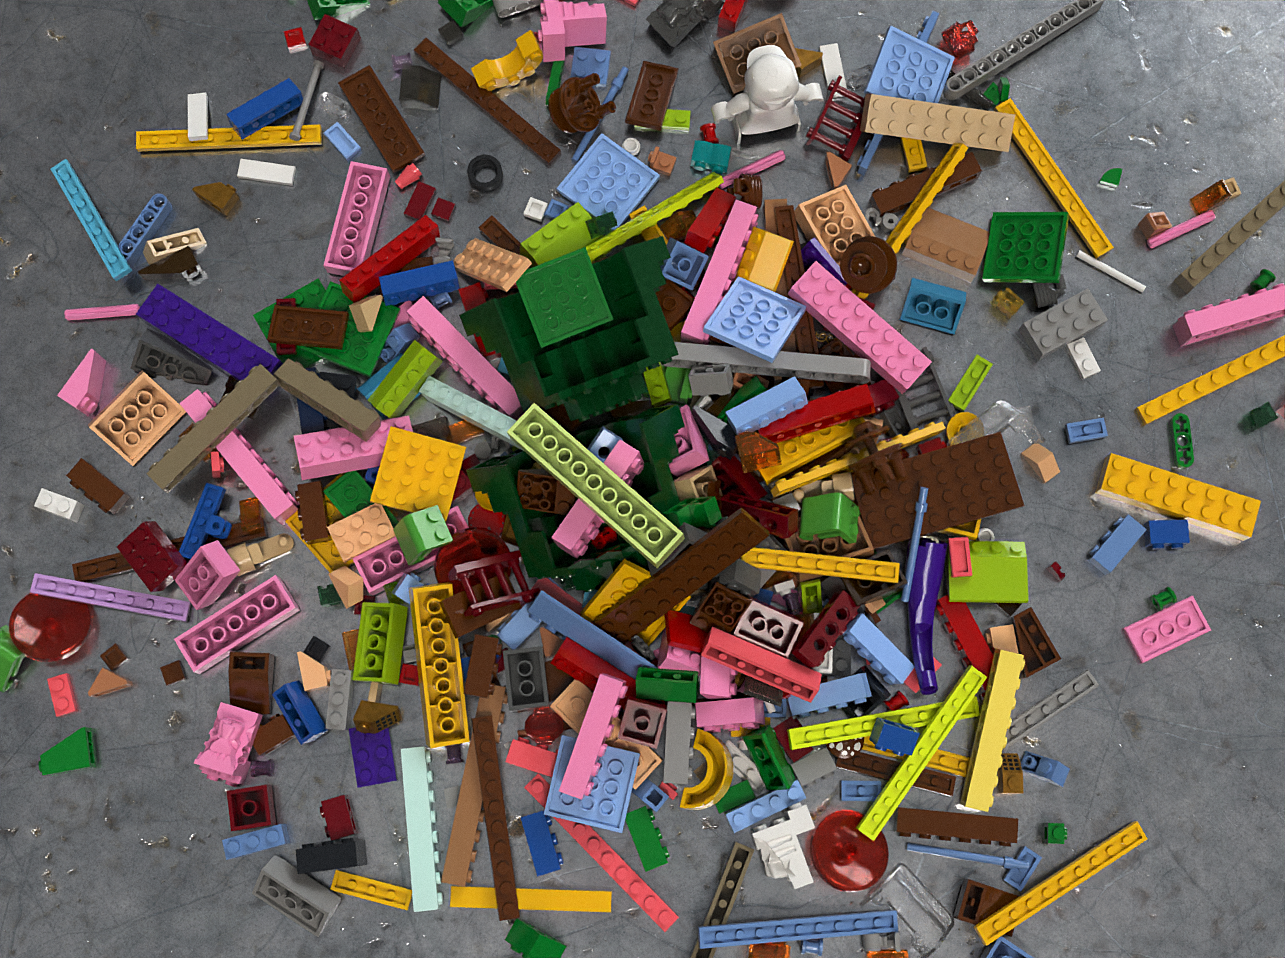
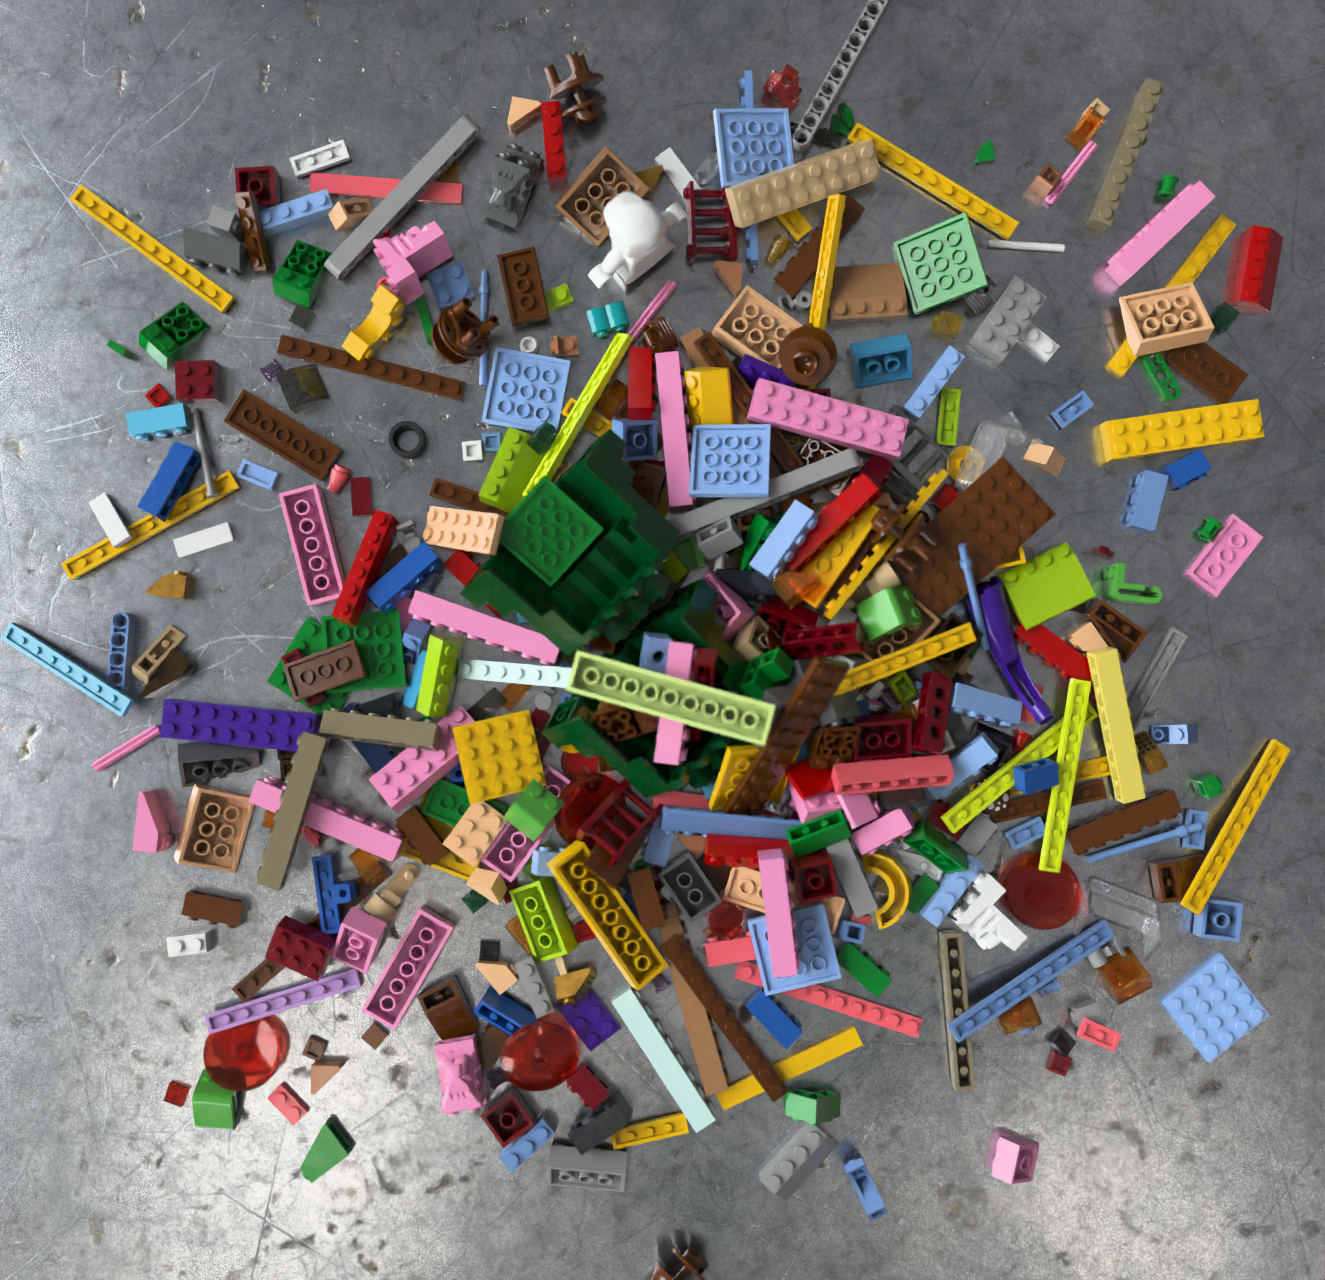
camera: 30 degrees left, 10 degrees up
tan slope [349,295,383,332] -> none
dark red tile [431,197,456,222] -> none
red bush [700,123,719,144] -> none
coral tile [948,537,972,578] -> none
none -> medium azure brick [126,403,192,441]
none -> clear red dish [501,1022,579,1091]
none -> dark red brick [693,647,718,688]
none -> clear yellow cone [765,234,791,264]
none -> light blue brick [903,345,965,422]
none -> bright green piece [1103,562,1162,605]
none -> light nougat slope [1119,282,1214,357]
none -> reddish brown tile [1164,342,1248,404]

